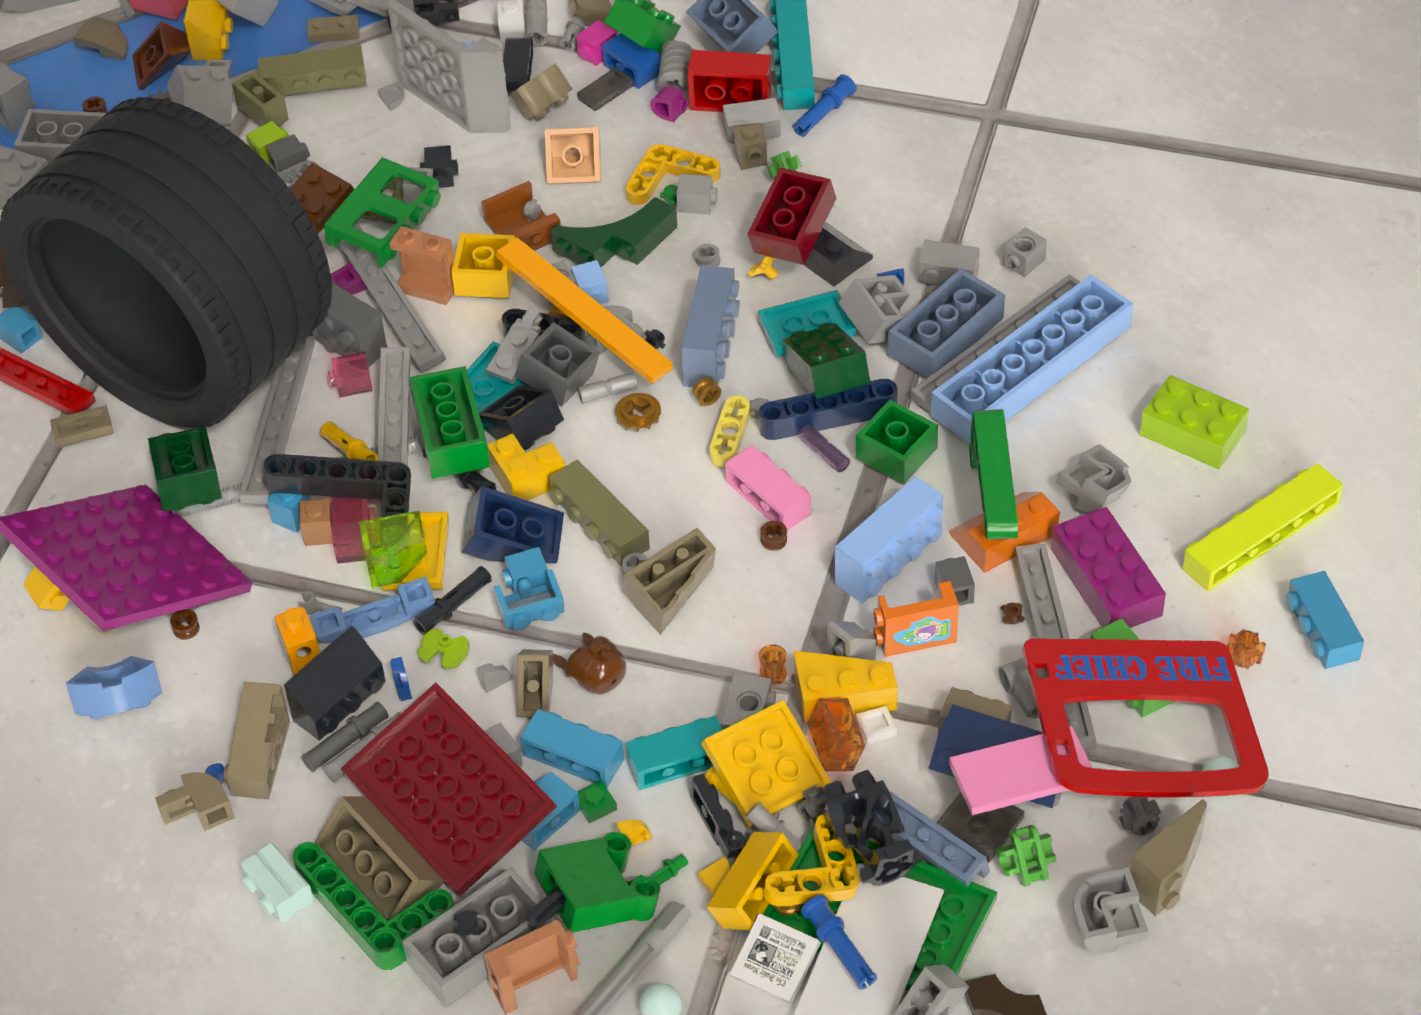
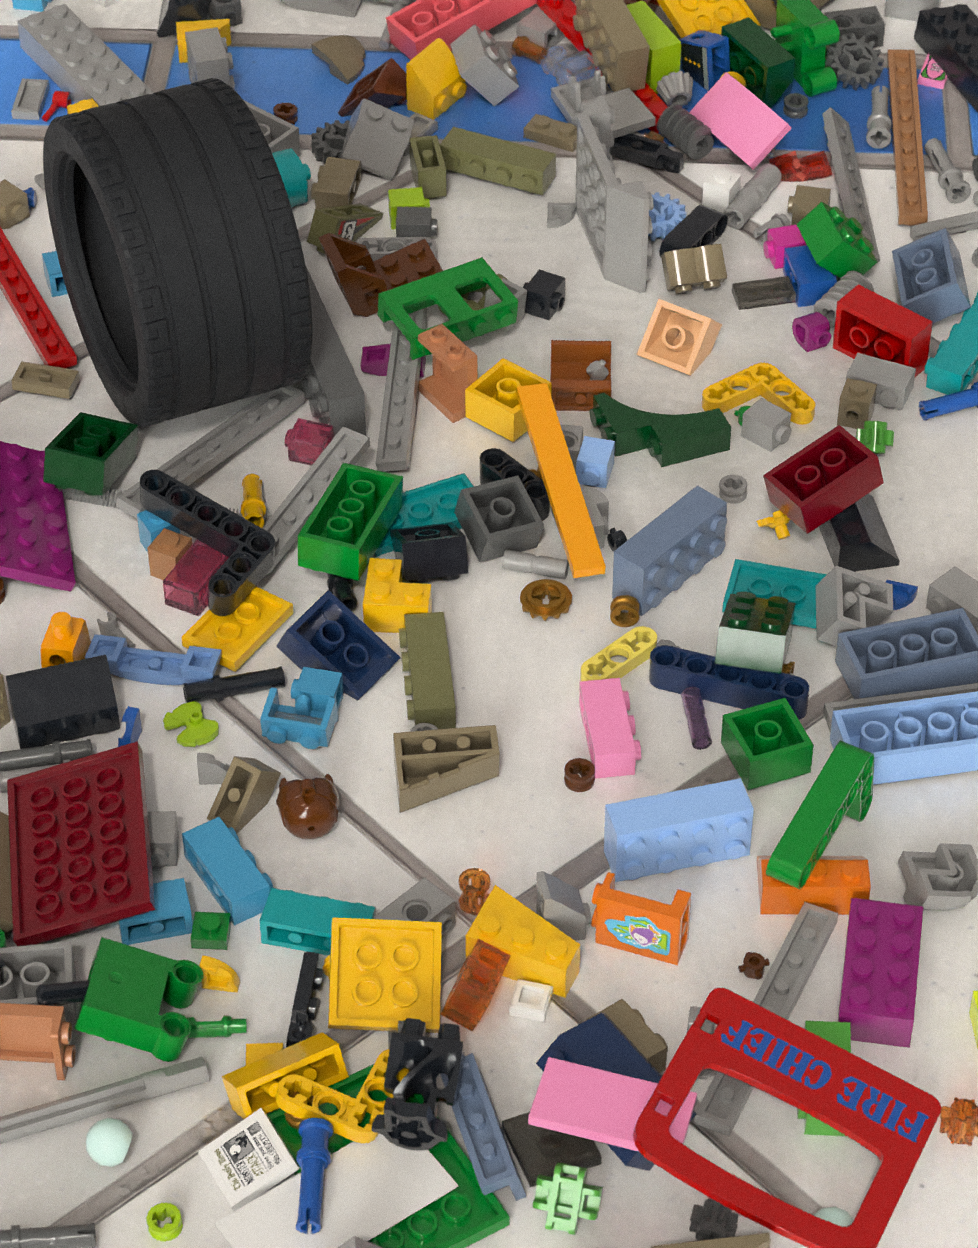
camera: 30 degrees right, 5 degrees down
clear neon green slope [359,510,427,588] -> none
light grey hinge [486,306,543,384] -> none
light grey axle [745,802,803,853] -> none
dark grey brick [935,556,975,606] -> none

